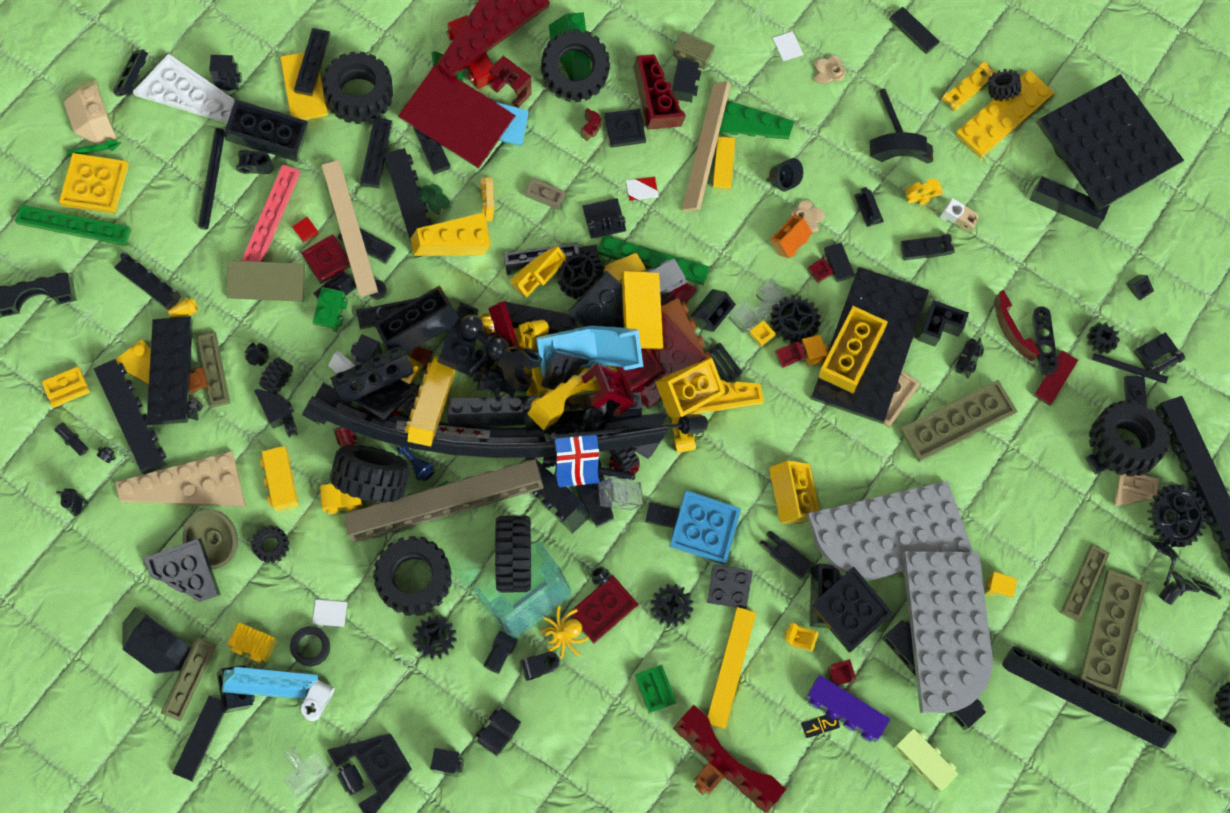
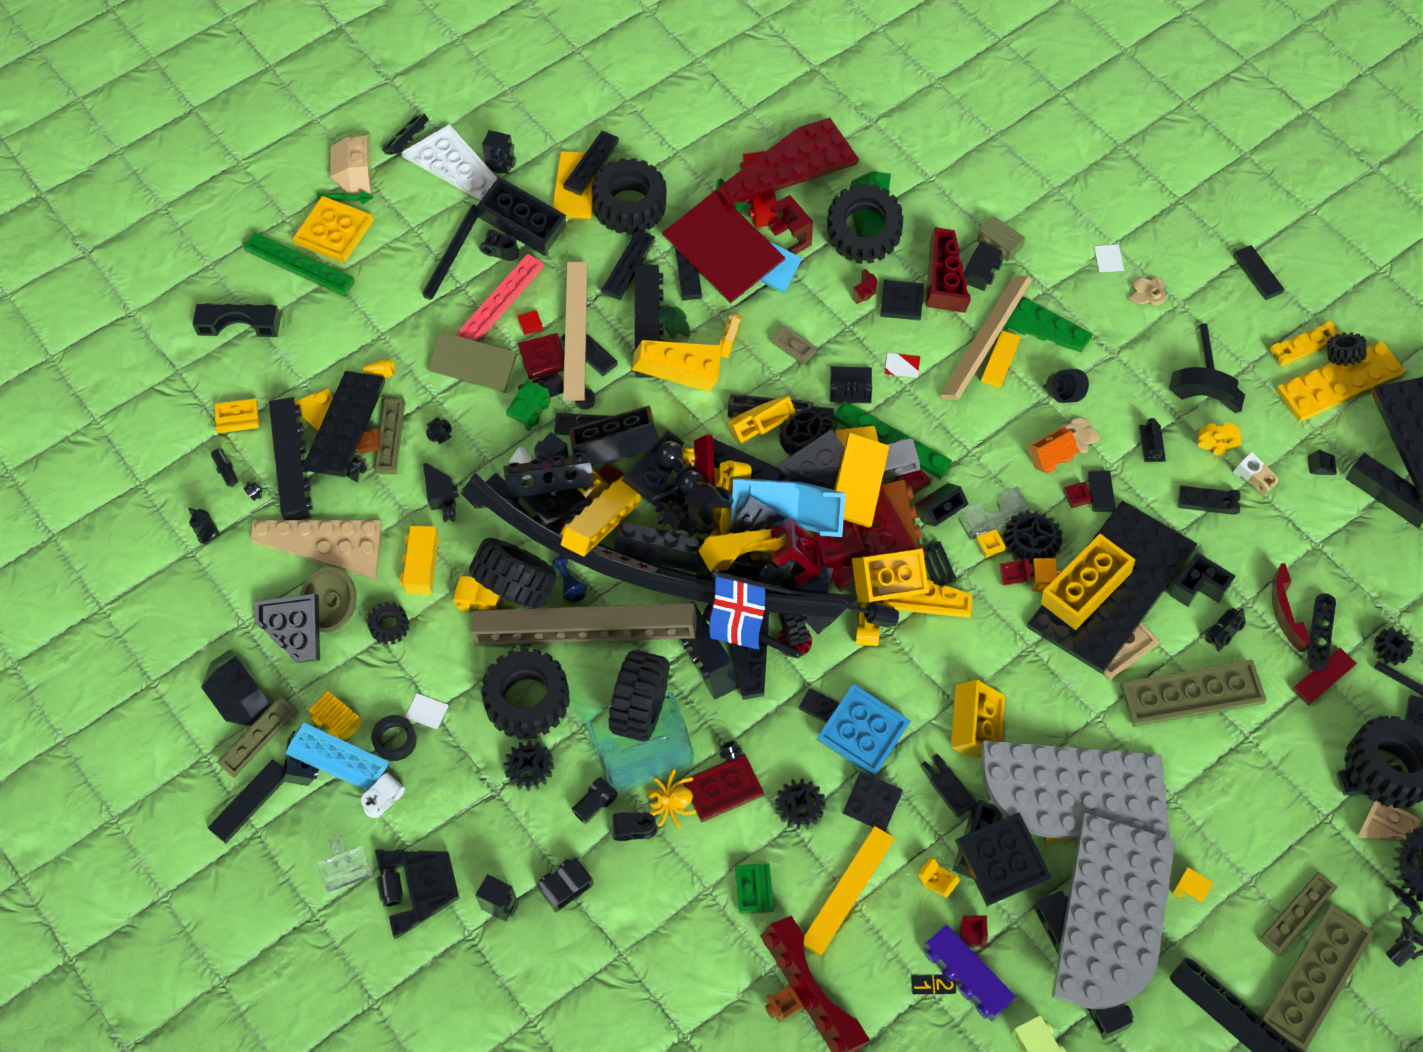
camera: 25 degrees right, 10 degrees down
black hinge [114,252,181,311] -> none
black tyre [259,357,293,394] -> none
dark red piece [333,427,357,448] -> none
clear brick [598,476,643,510] -> none
none -> black slope [1308,450,1337,475]

